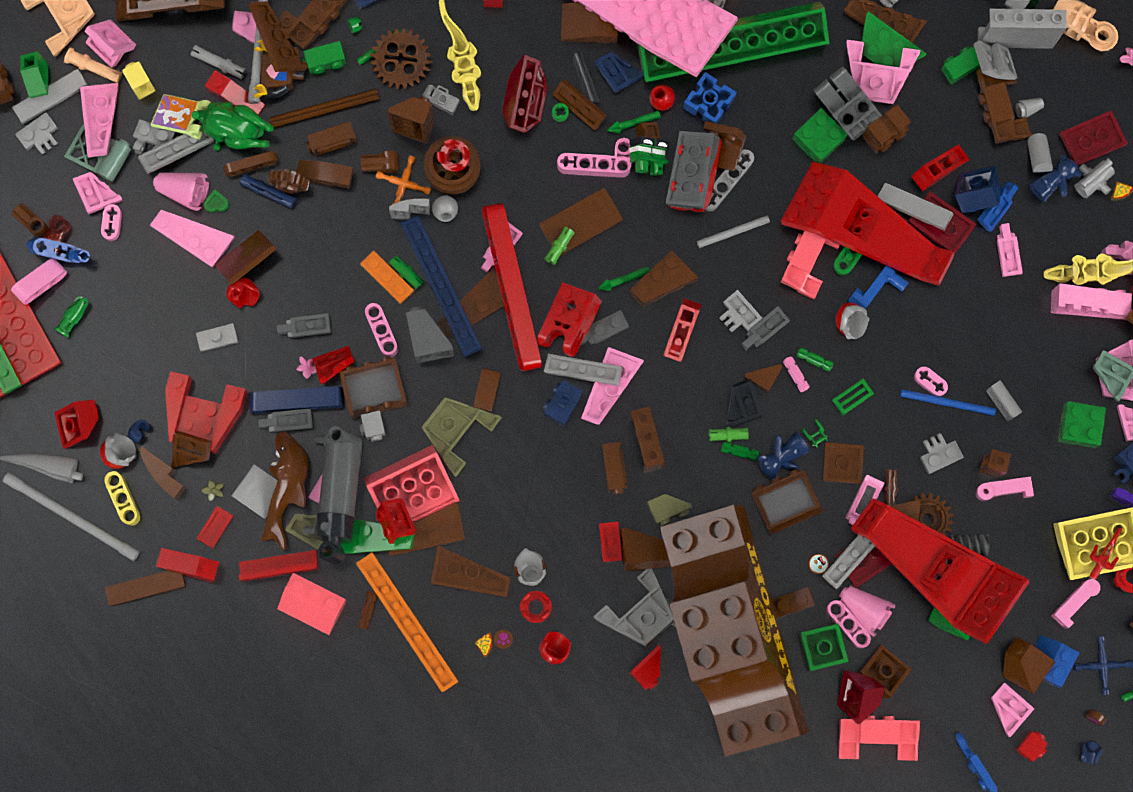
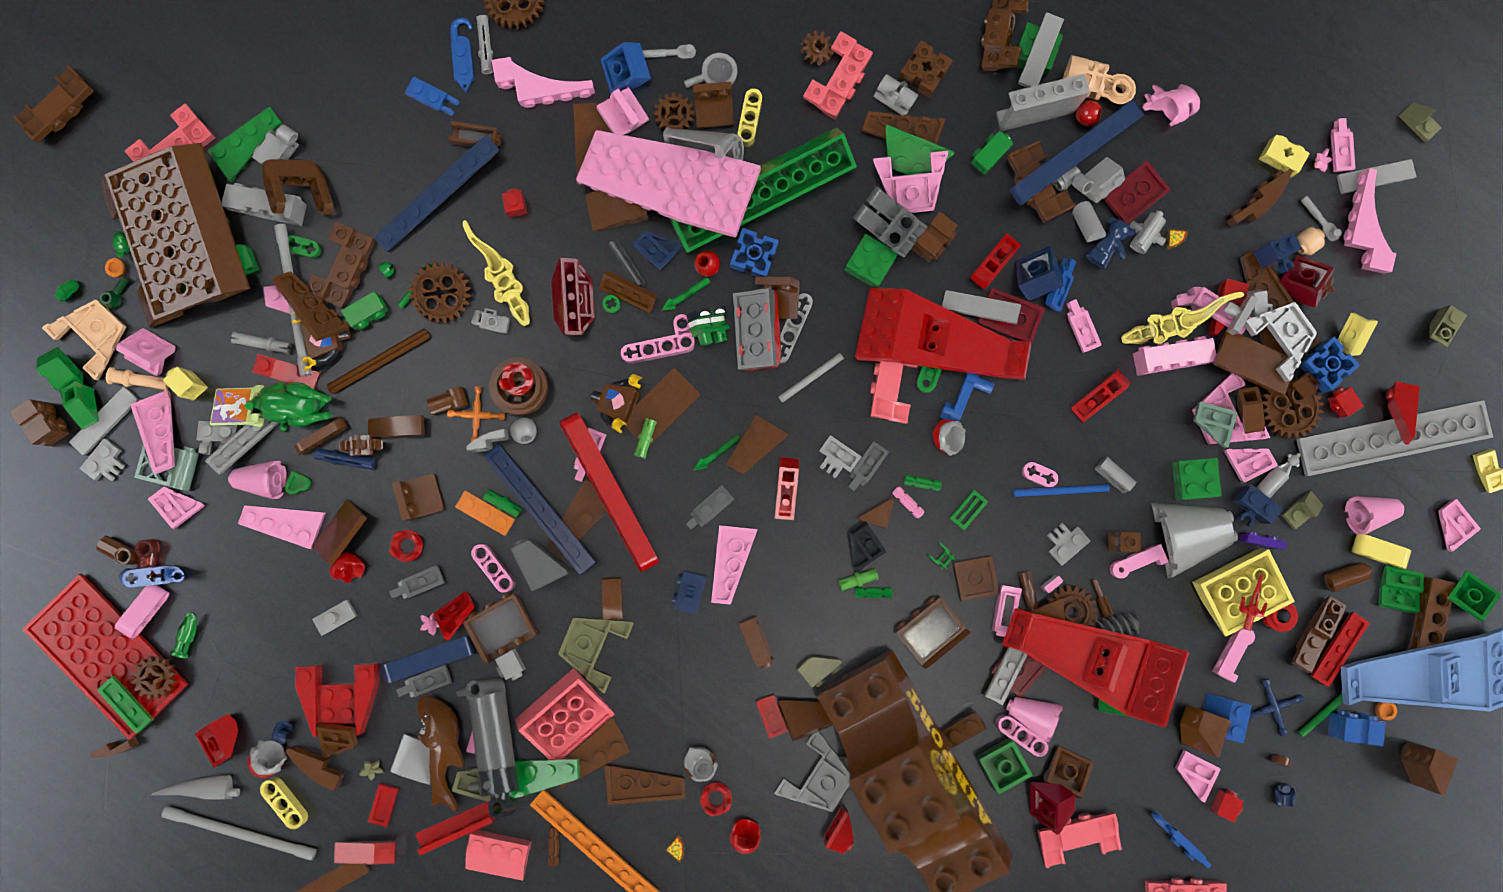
camera: 20 degrees left, 5 degrees up
bright pink beam [101,204,122,241] -> none
reddish brown window [306,121,358,157] -> none
red bracket [376,498,416,544] -> none
reddish brown slope [387,97,435,144] -> none
reddish brown tile [494,629,513,649] -> none
red brick [537,282,602,357] -> none
light grey tile [544,354,623,386] -> none
reddish brown window [629,406,665,473] -> none
reddish brown slope [635,122,661,140] -> none
dark blue piece [758,432,810,480] -> none
tile [808,554,828,574] -> none
light grey slope [974,40,1018,80] -> none
none -> green brick [36,347,83,393]
none -> reddish brown gear [131,656,178,699]
none -> red piece [389,530,423,562]
none -> reddish brown bracket [392,473,444,521]
none -> torso [591,374,642,433]
none -> dark blue beam [1009,100,1145,206]
none -> bright pink tile [1040,575,1063,593]
none -> red slope [1071,368,1131,422]
none -> light grey hinge [1072,157,1125,203]
none -> red piece [1076,100,1102,126]
none -> reddish brown axle [1091,579,1114,618]
none -> light grey cone [1151,503,1238,578]

